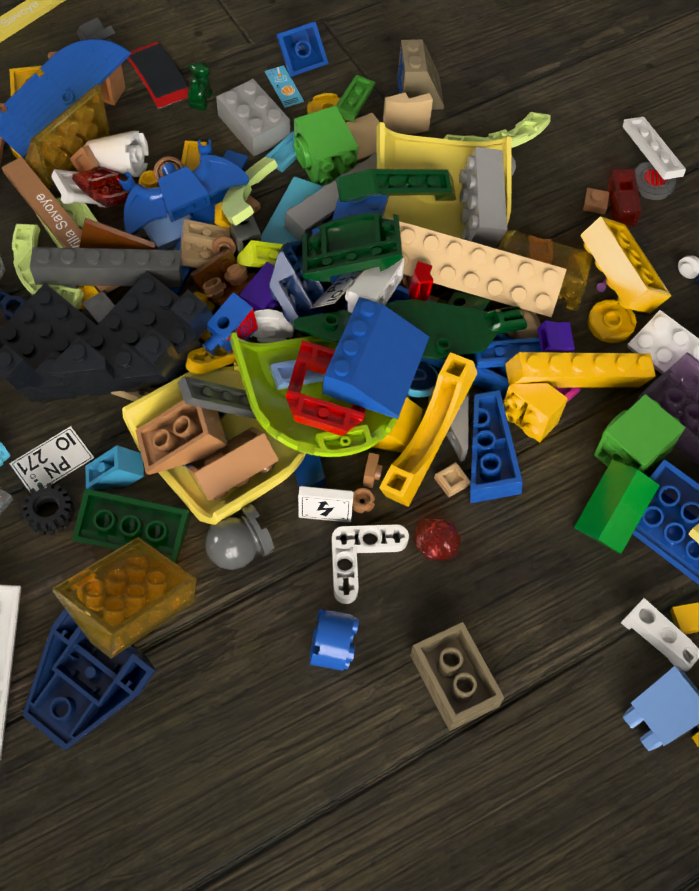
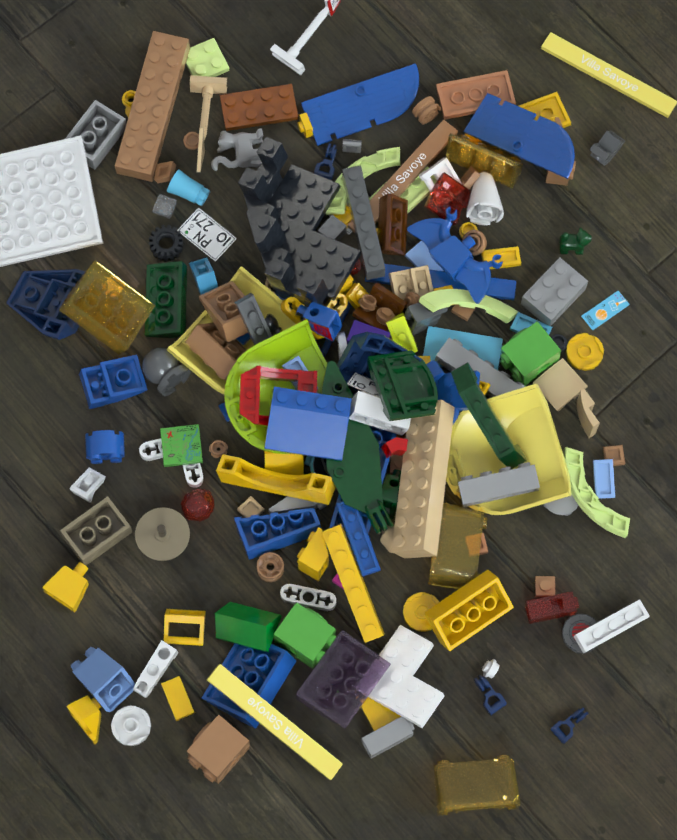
camera: 80 degrees right, 10 degrees up
black sticker [127,42,189,108] -> none
blue slope [276,22,329,77] -> none
white tile [298,486,354,522] -> none
bright green tile [336,75,376,122] -> none
medium nougat plate [363,453,383,489] -> none
dark tan slope [397,39,444,110] -> none
dark purple piece [537,320,575,353] -> none
none -> yellow torso [43,562,89,613]
none -> white slope [70,468,106,503]
none -> blue slope [79,355,147,409]
none -> dark tan piece [135,508,190,561]
none -> bright green tile [160,424,203,467]
none -> yellow tile [164,609,206,646]
none -> medium nougat wheel [257,552,284,582]
none -> white beam [280,584,336,611]
none -> light blue tile [593,459,615,499]
none -> medium nougat tile [603,445,625,466]

